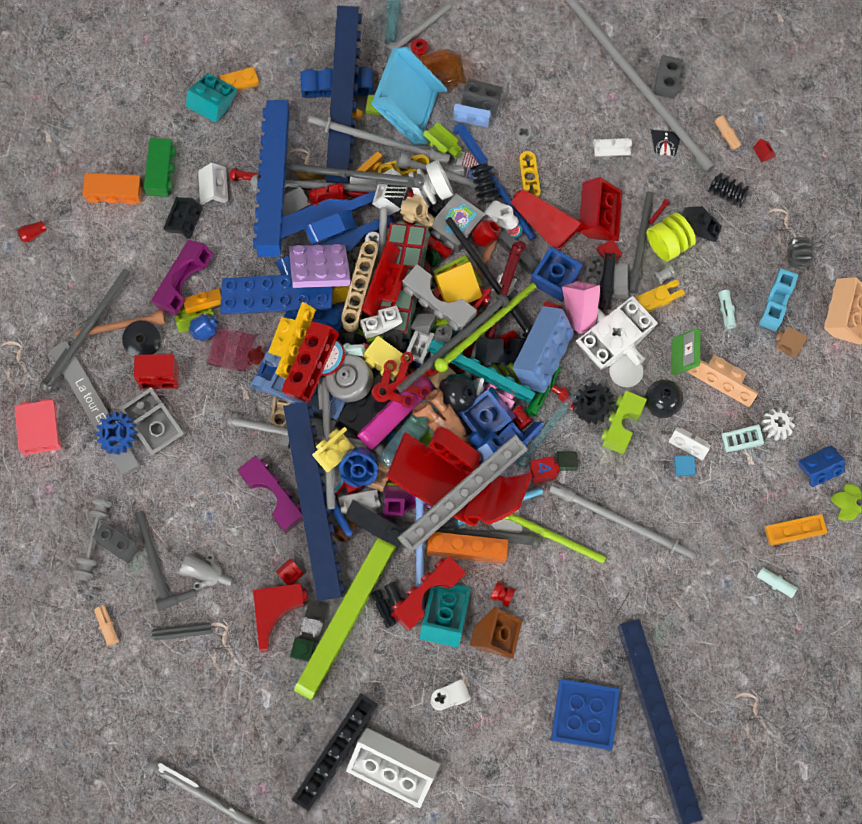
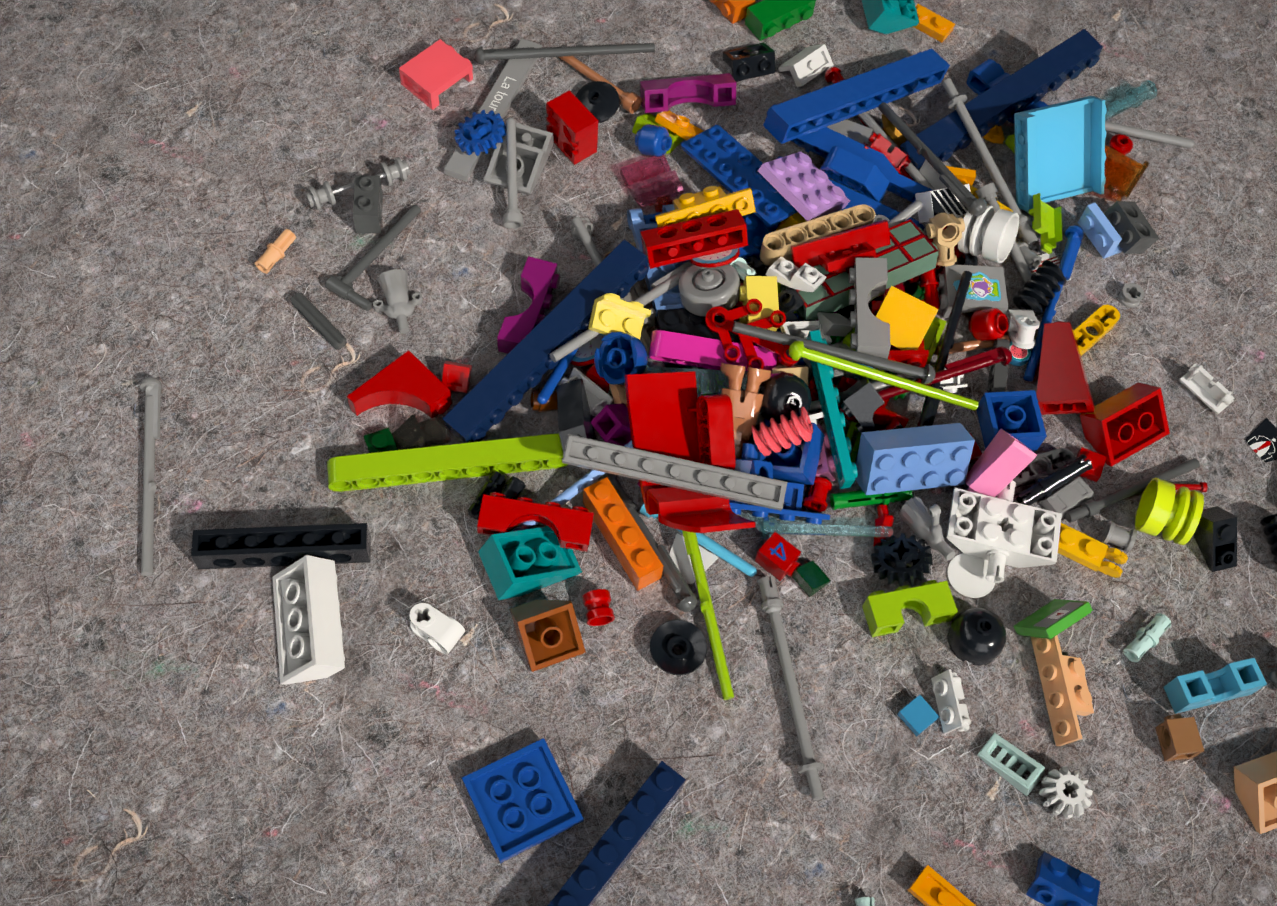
camera: 50 degrees right, 10 degrees down
none -> light grey piece [503,117,523,229]
none -> black dish [650,620,707,676]
none -> coral piece [752,407,813,456]
none -> light grey piece [900,497,956,560]

